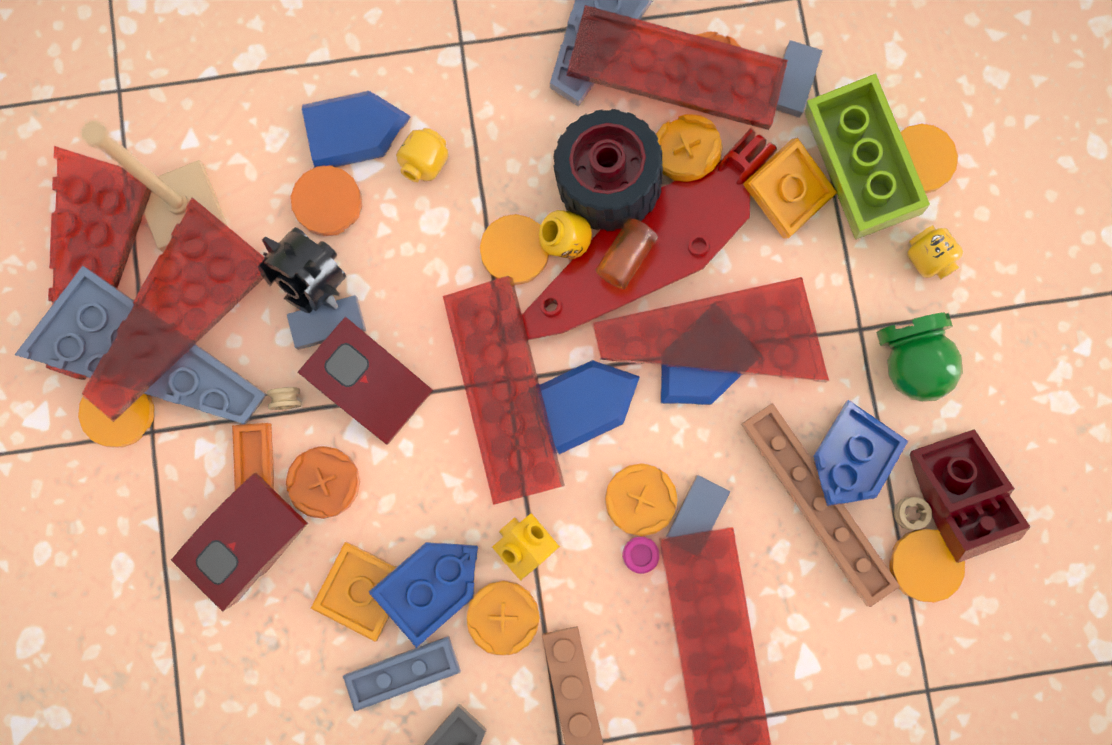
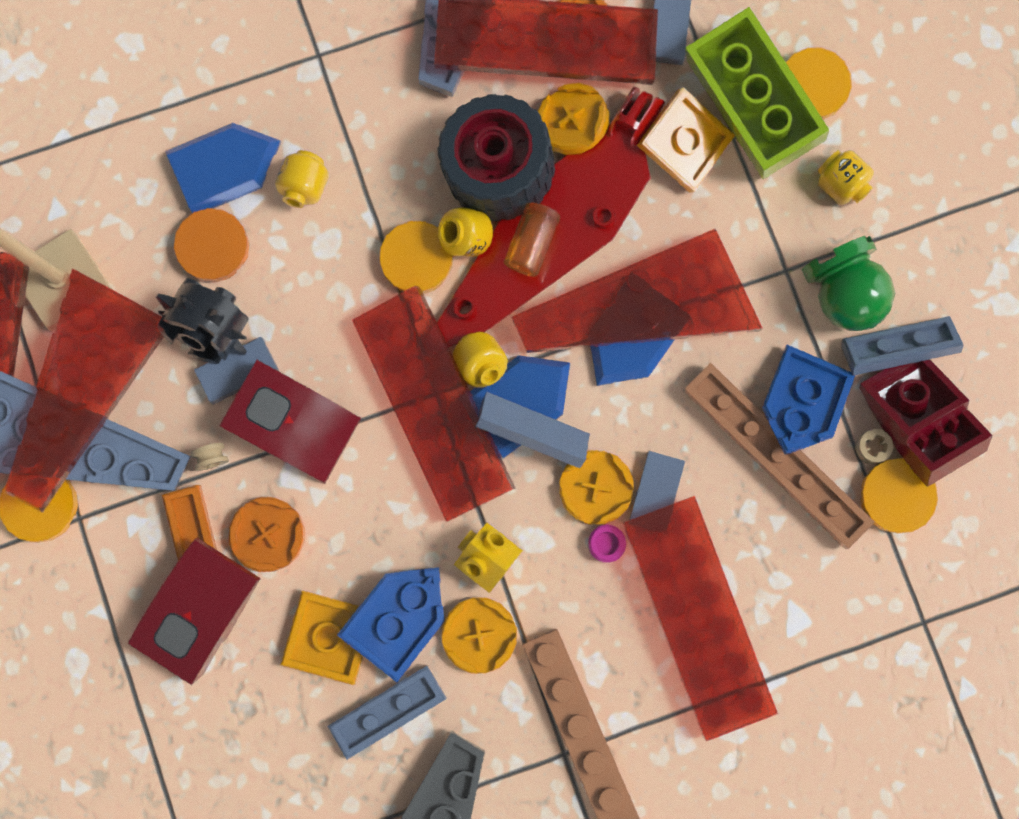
camera: 10 degrees left, 0 degrees up
none -> yellow head [453,332,508,388]
none -> sand blue tile [476,392,590,468]
none -> sand blue tile [841,316,964,376]

